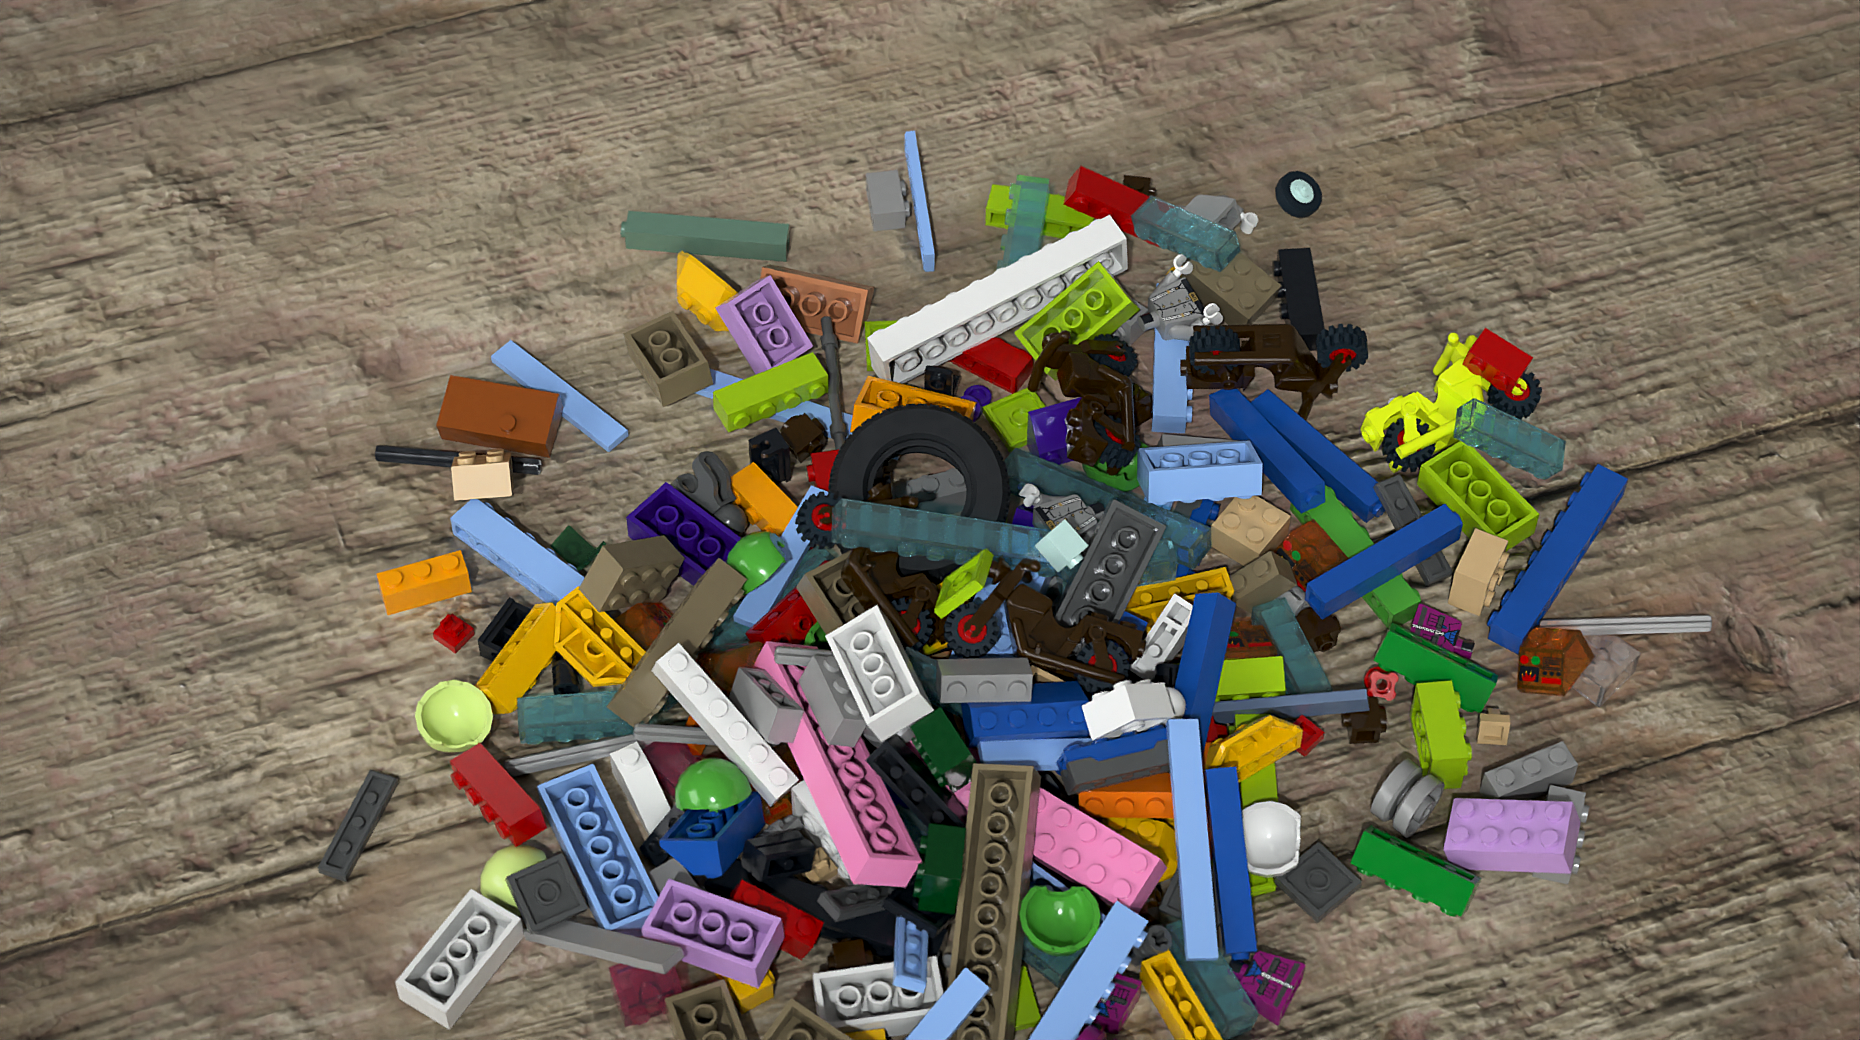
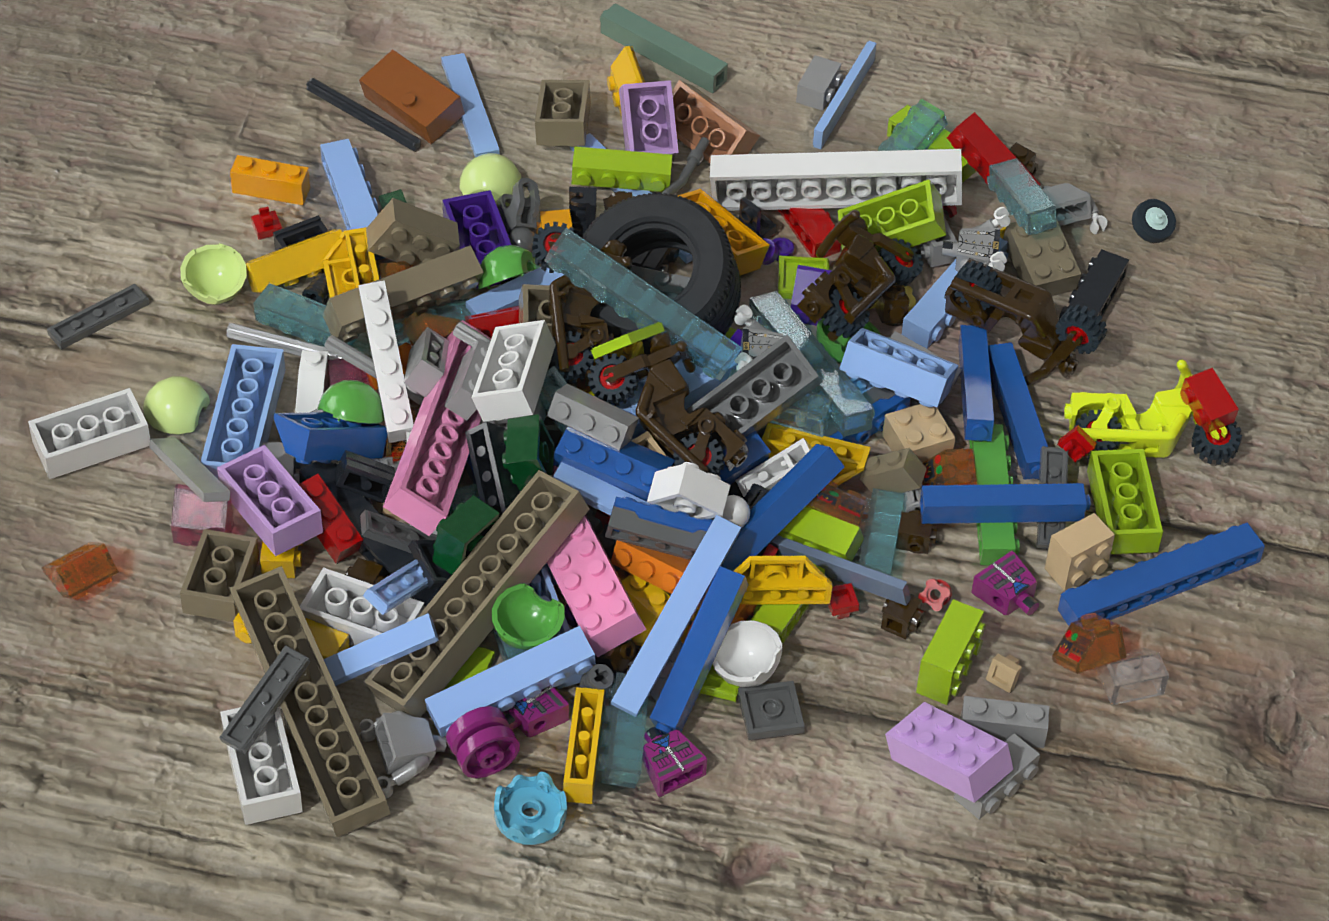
camera: 30 degrees right, 5 degrees down
red brick [450,743,547,847] -> none
tan brick [451,449,514,501] -> none
dark grey plate [505,853,588,935] -> none
light aqua brick [1035,519,1088,572] -> none
green brick [1350,825,1482,917] -> none
light grey wheel [1370,759,1445,838] -> none
green brick [1373,623,1498,713] -> none
clear light blue brick [1453,398,1566,480] -> none
light grey axle [1538,615,1712,637] -> none
none -> yellowish green cylinder [460,153,521,206]
none -> red tile [1057,425,1096,463]

